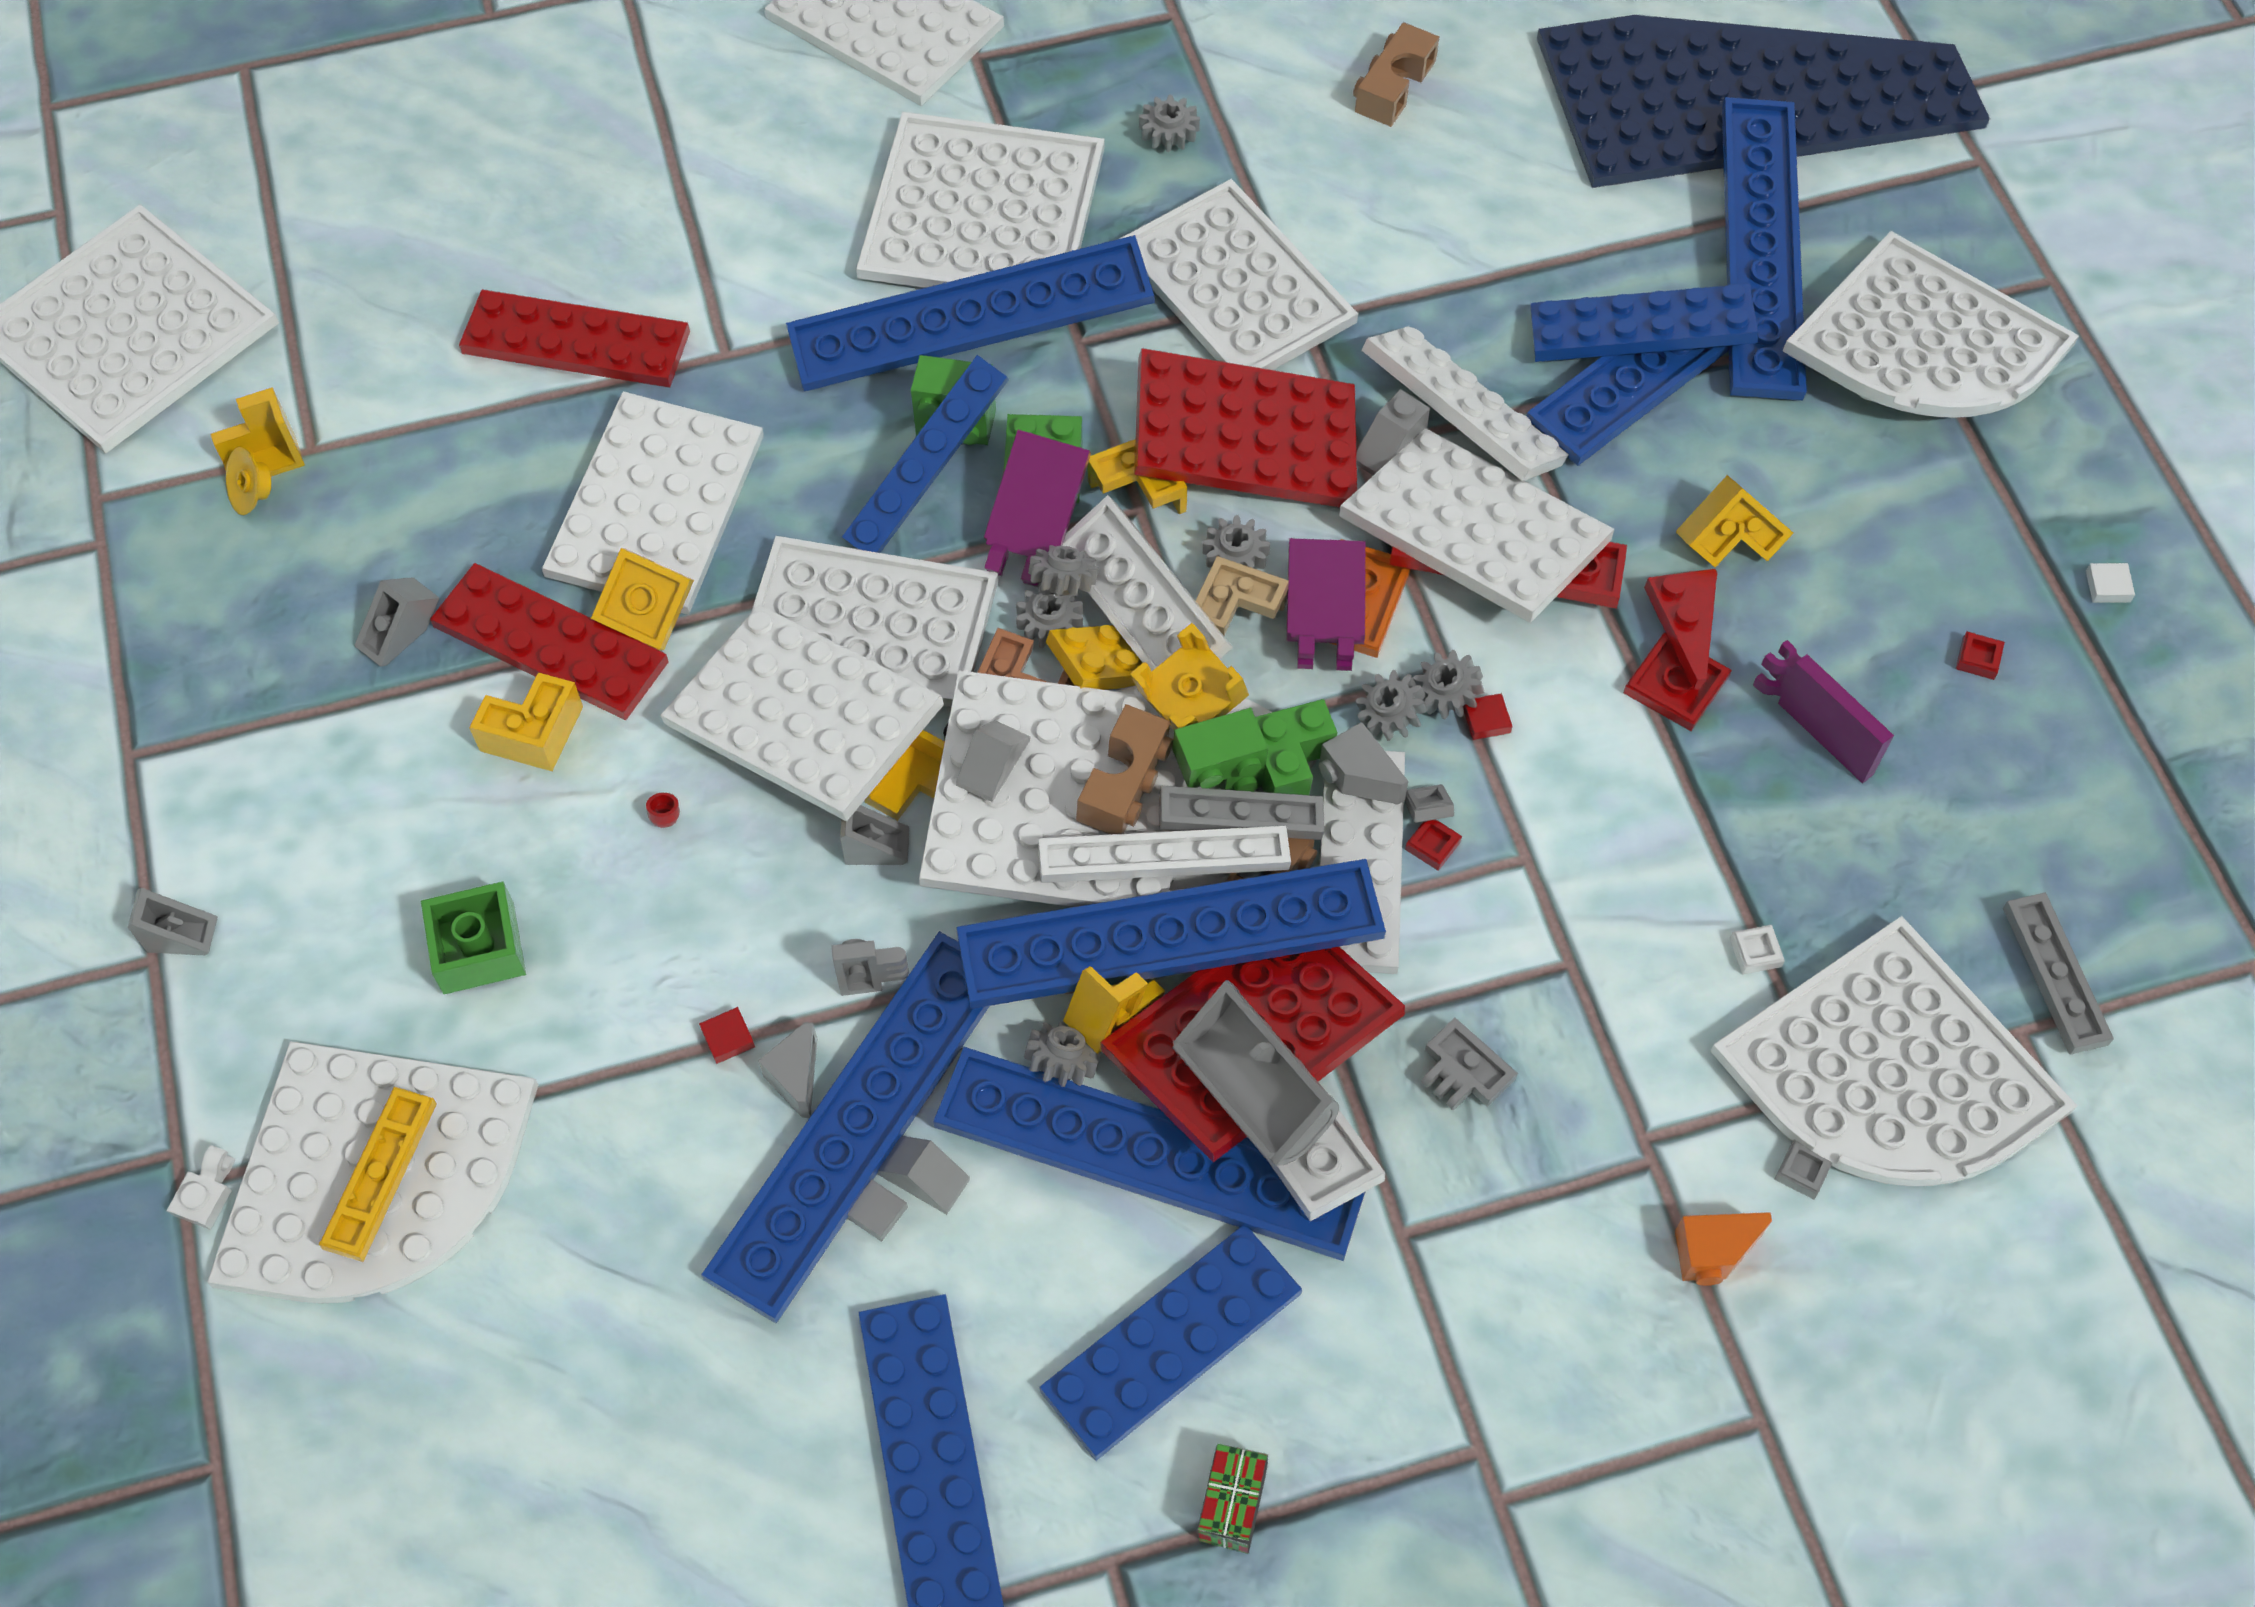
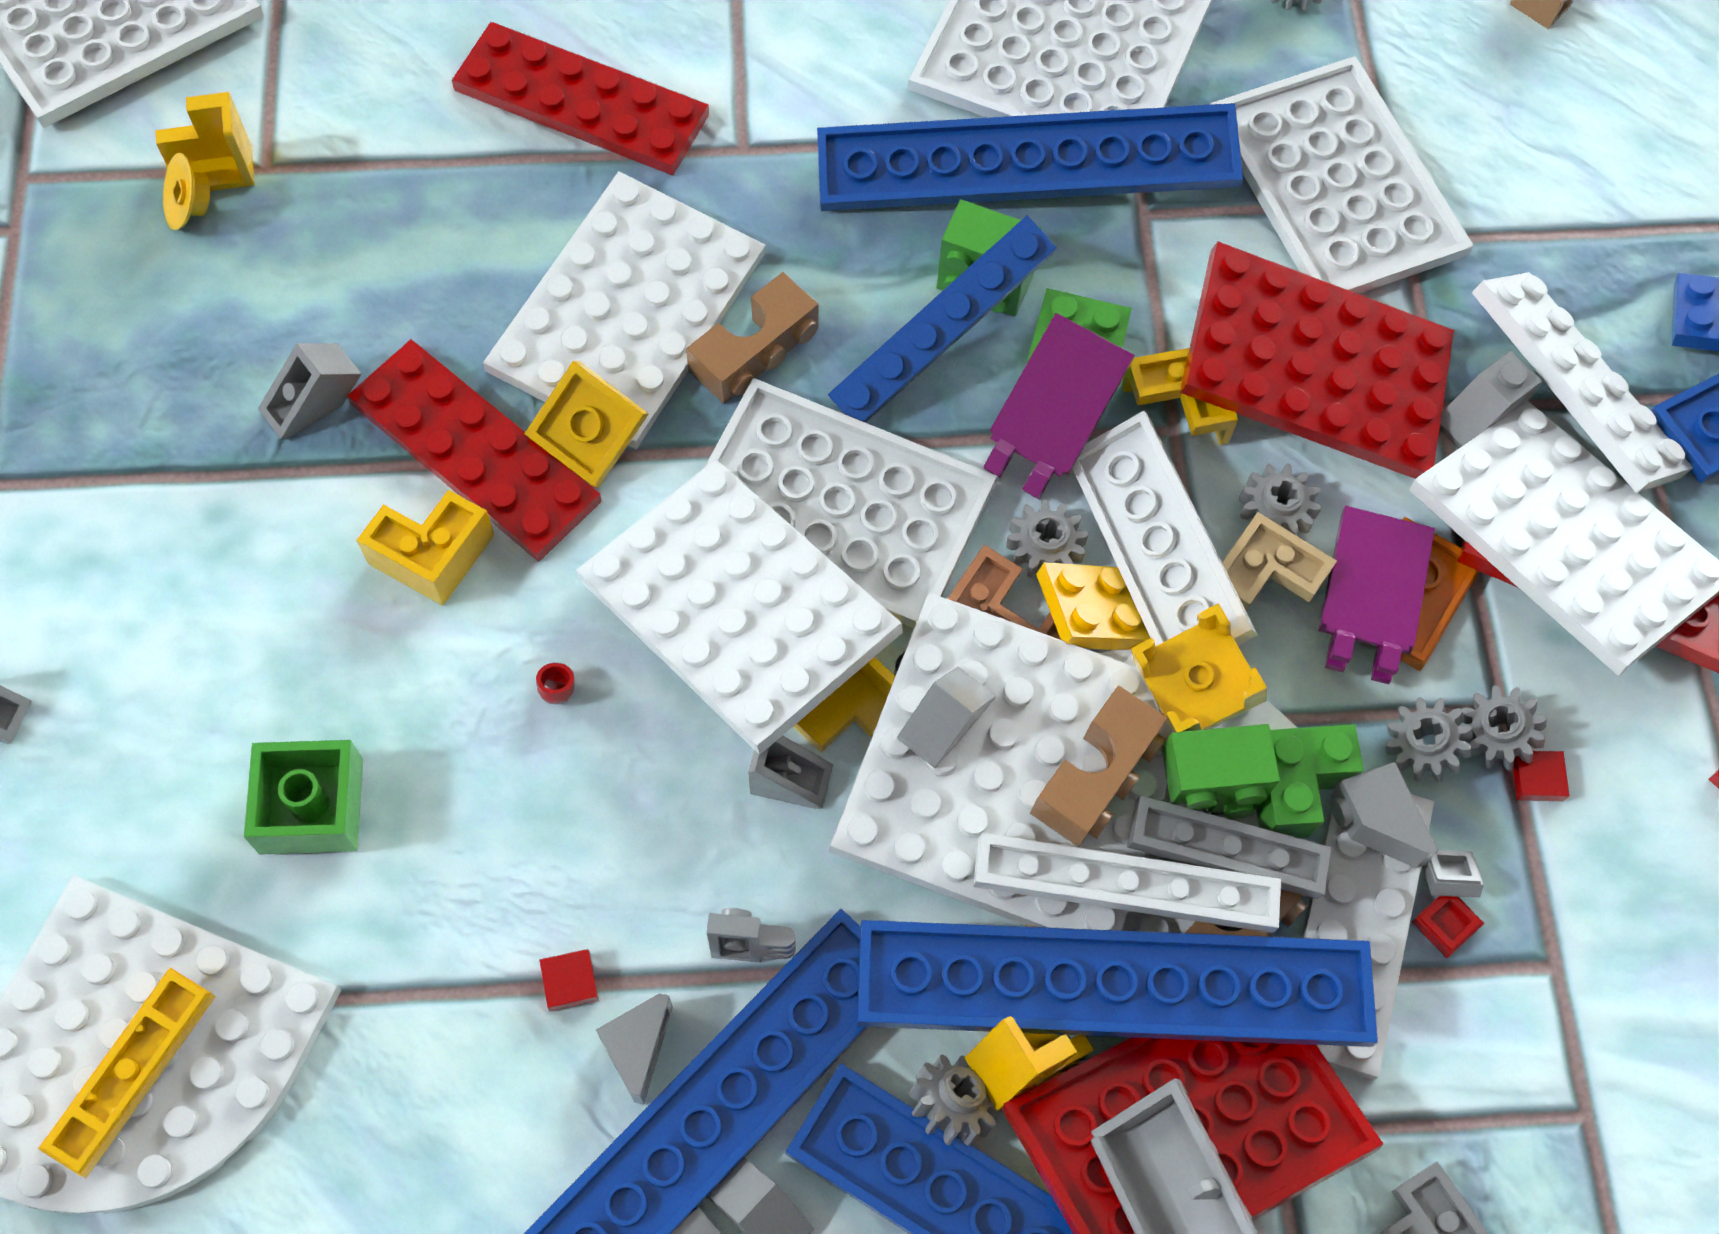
camera: 10 degrees right, 5 degrees up
light grey gear [1028,545,1098,596] -> none
none -> medium nougat arch [686,272,819,404]

